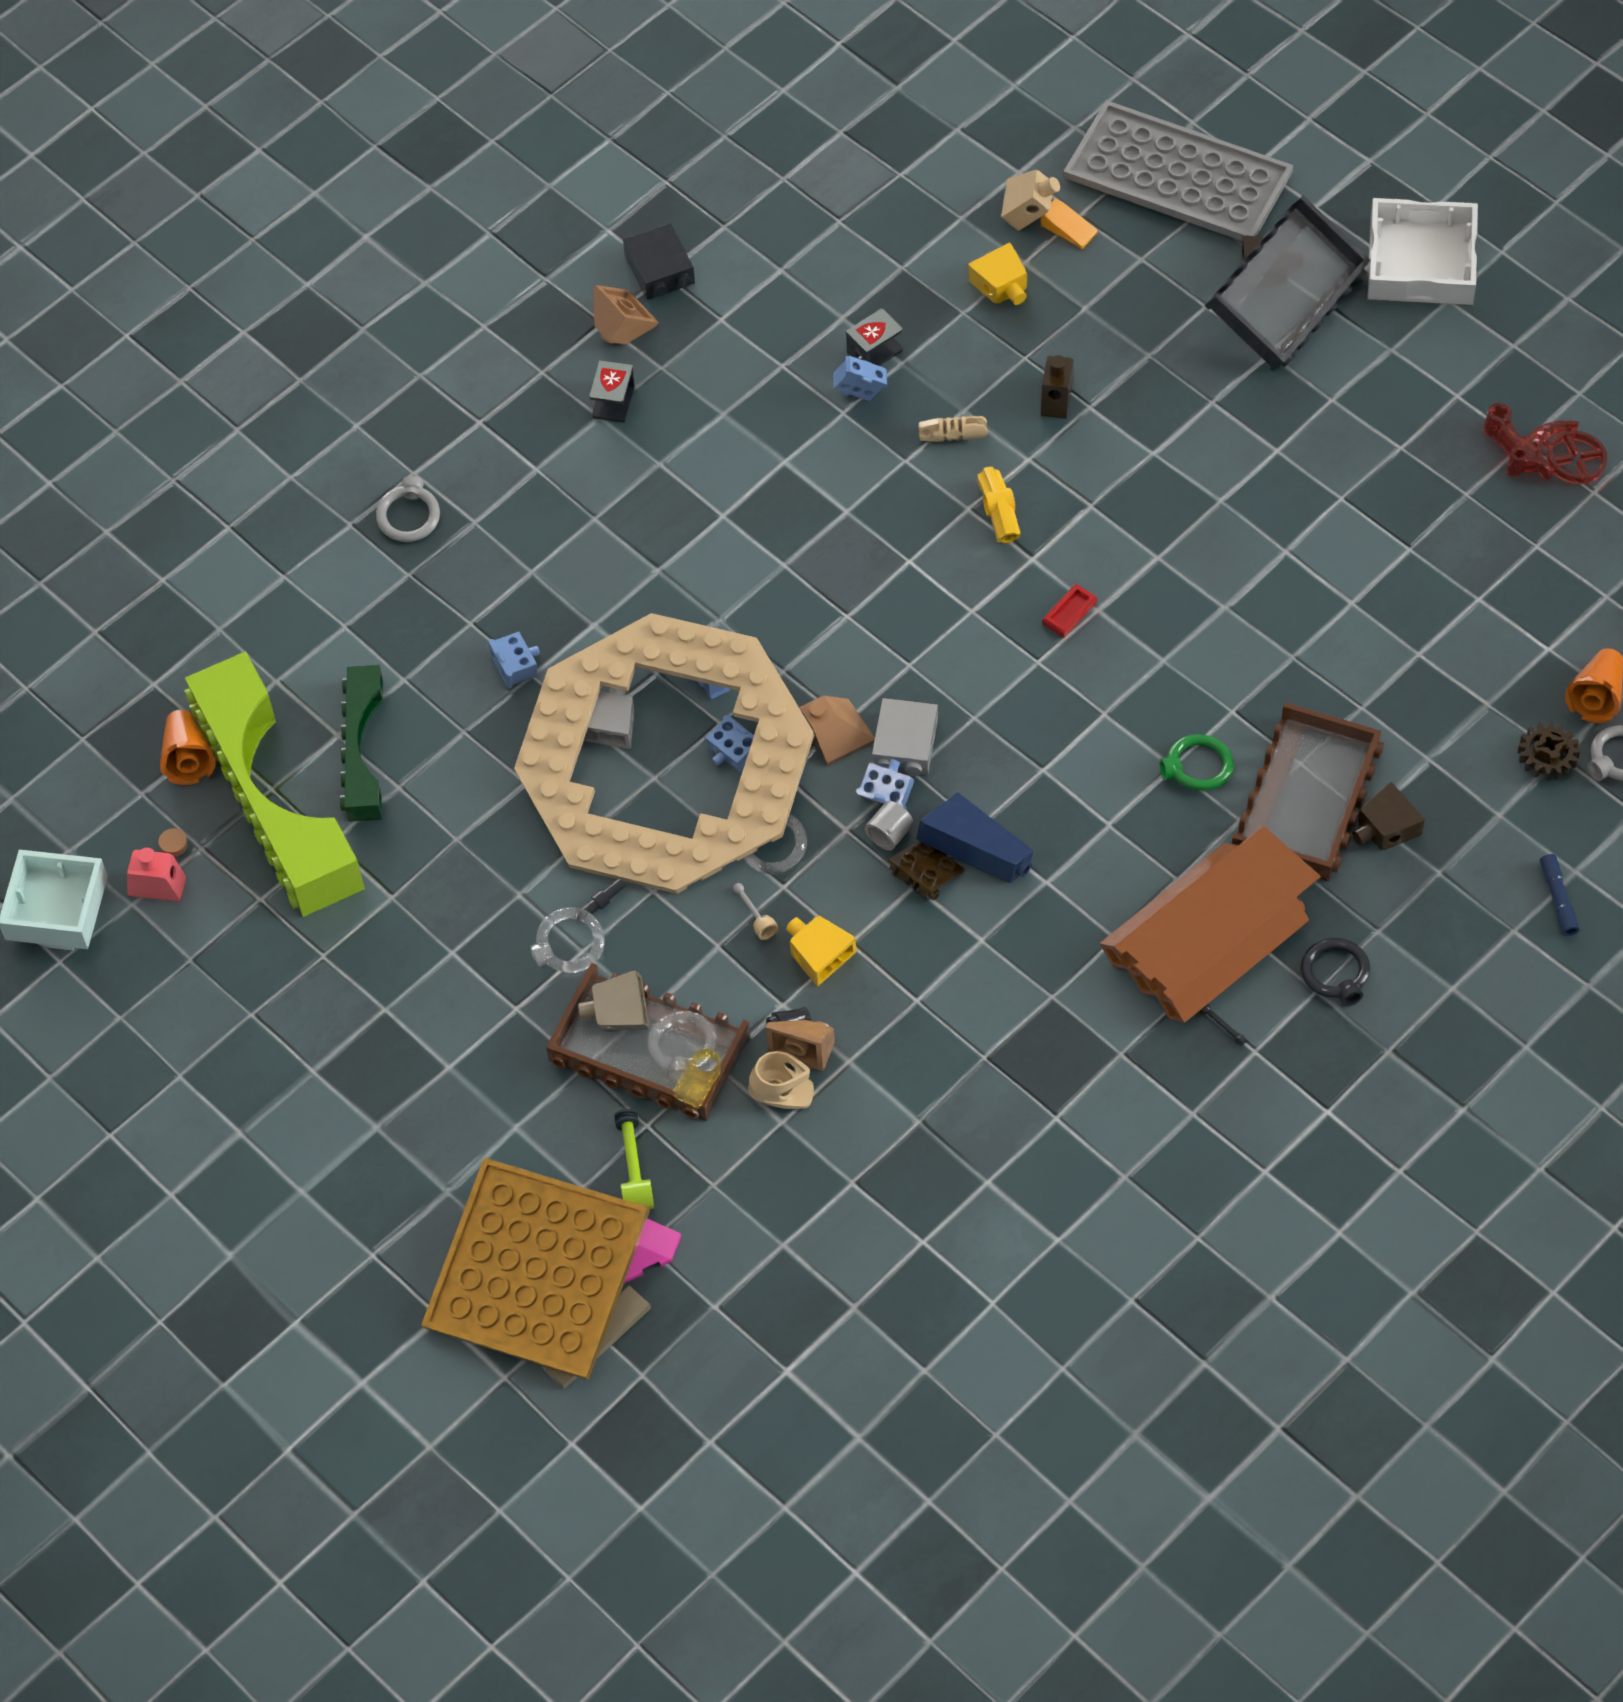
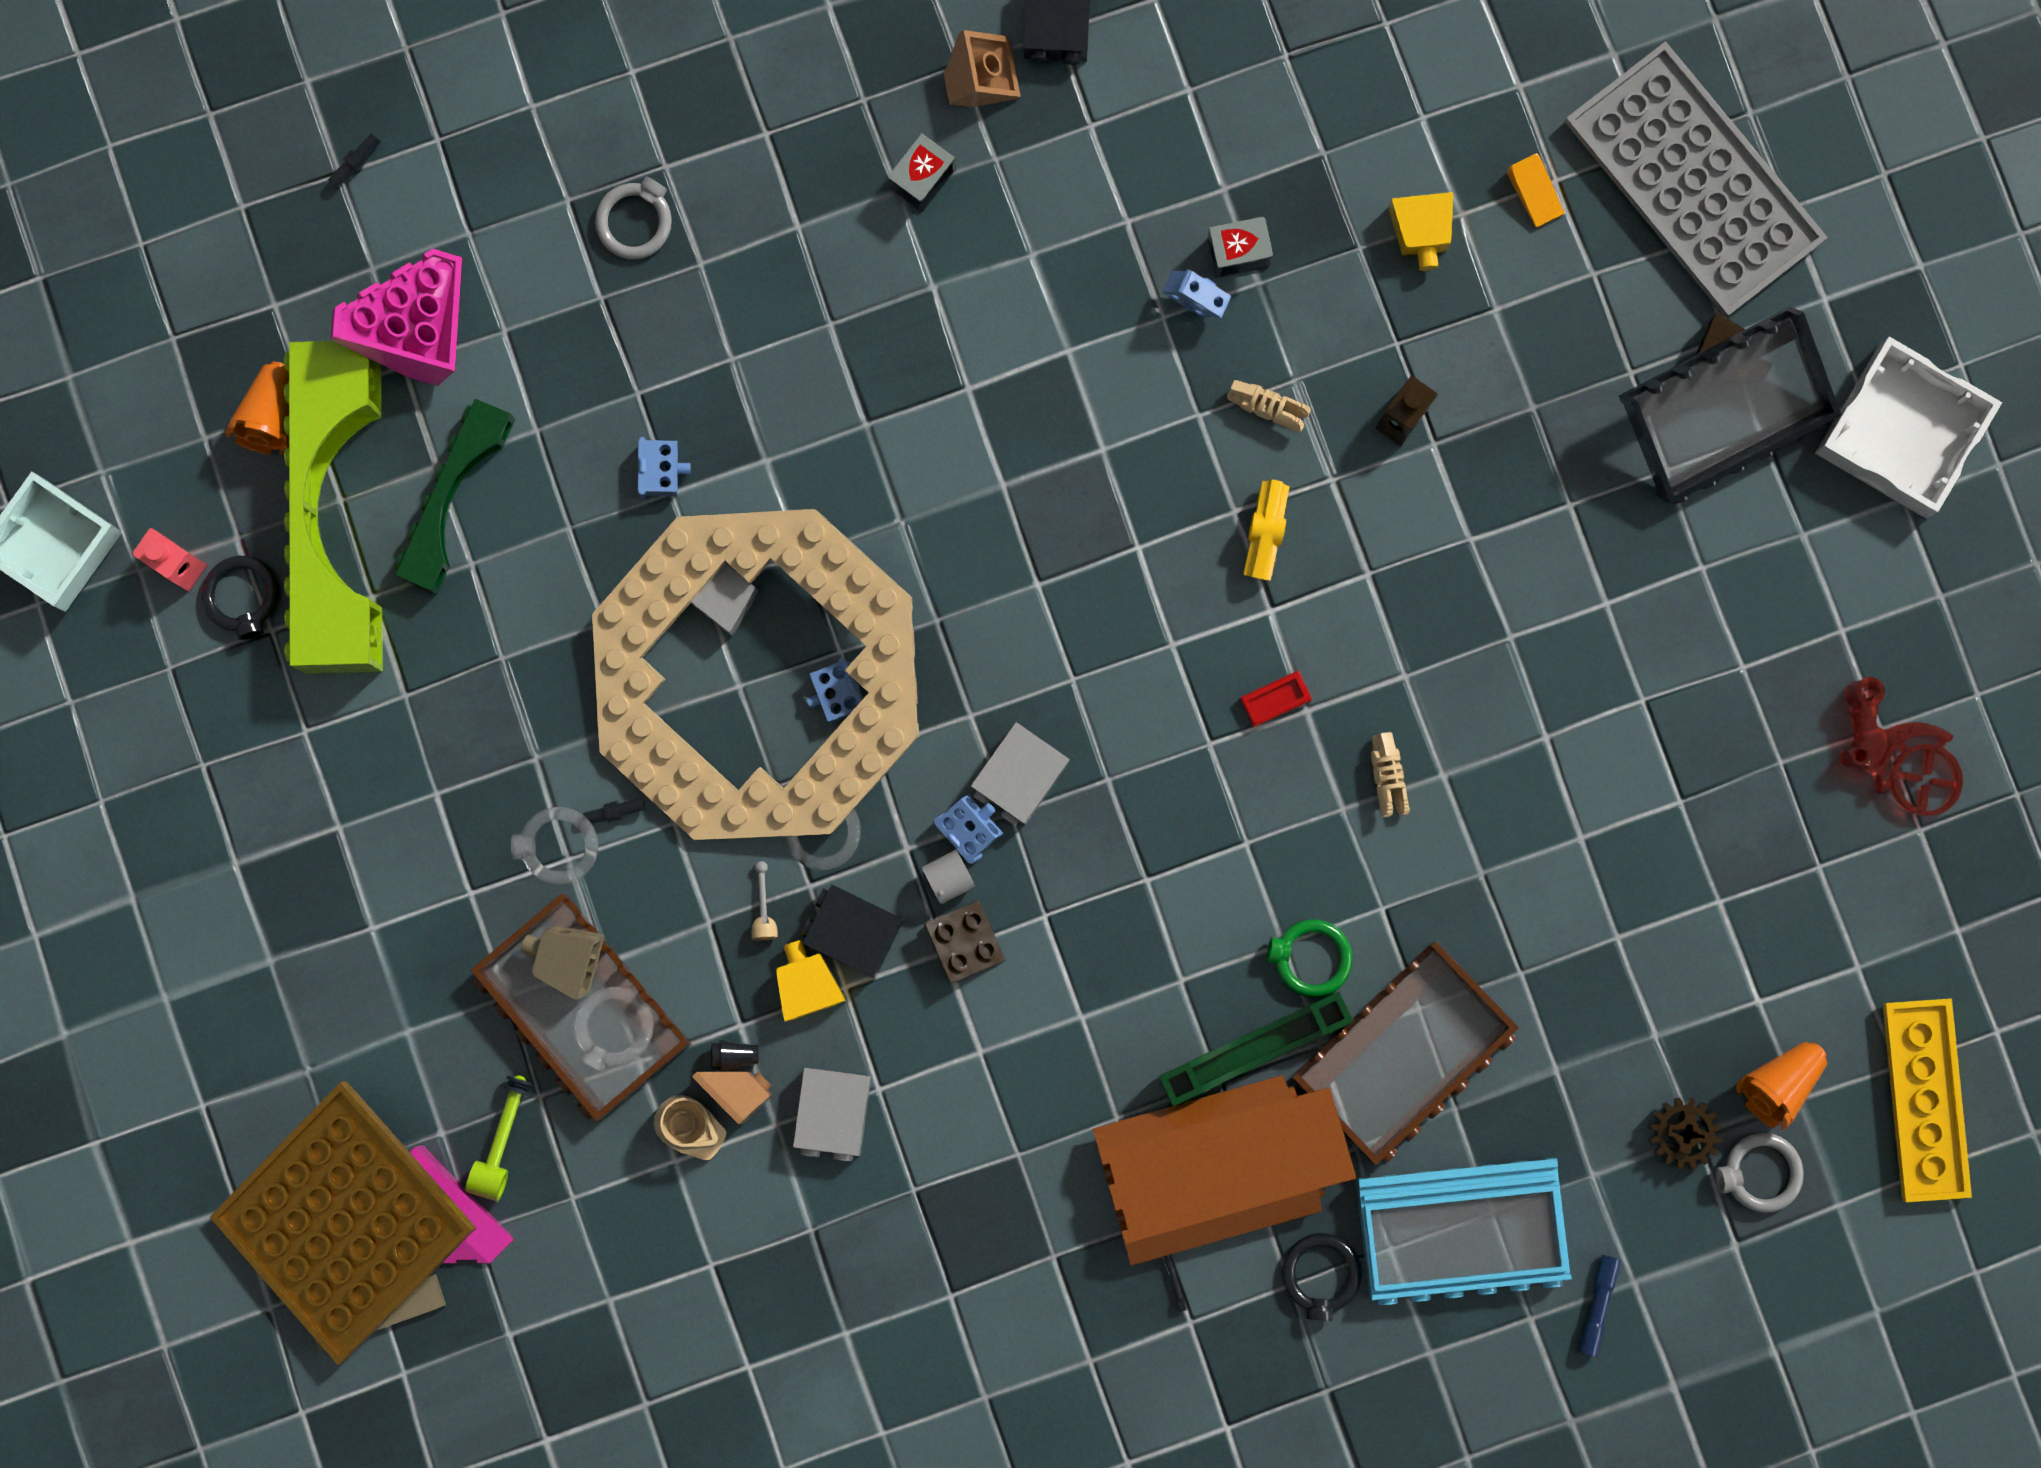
camera: 25 degrees right, 25 degrees up
medium nougat tile [159,828,188,857] -> none
clear yellow piece [673,1048,722,1108] -> none
medium nougat slope [799,696,875,766] -> none
dark blue slope [916,792,1033,883] -> none
tan torso [1001,170,1060,231] -> none
dark brown torso [1352,782,1425,850] -> none
none -> black piece [202,555,278,640]
none -> black bar [328,133,380,189]
none -> dark pink slope [330,248,462,386]
none -> light grey brick [793,1068,871,1161]
none -> black brick [801,884,904,979]
none -> dark green arch [1158,992,1354,1106]
none -> window [1355,1158,1572,1305]
none -> tan hinge [1371,732,1410,817]

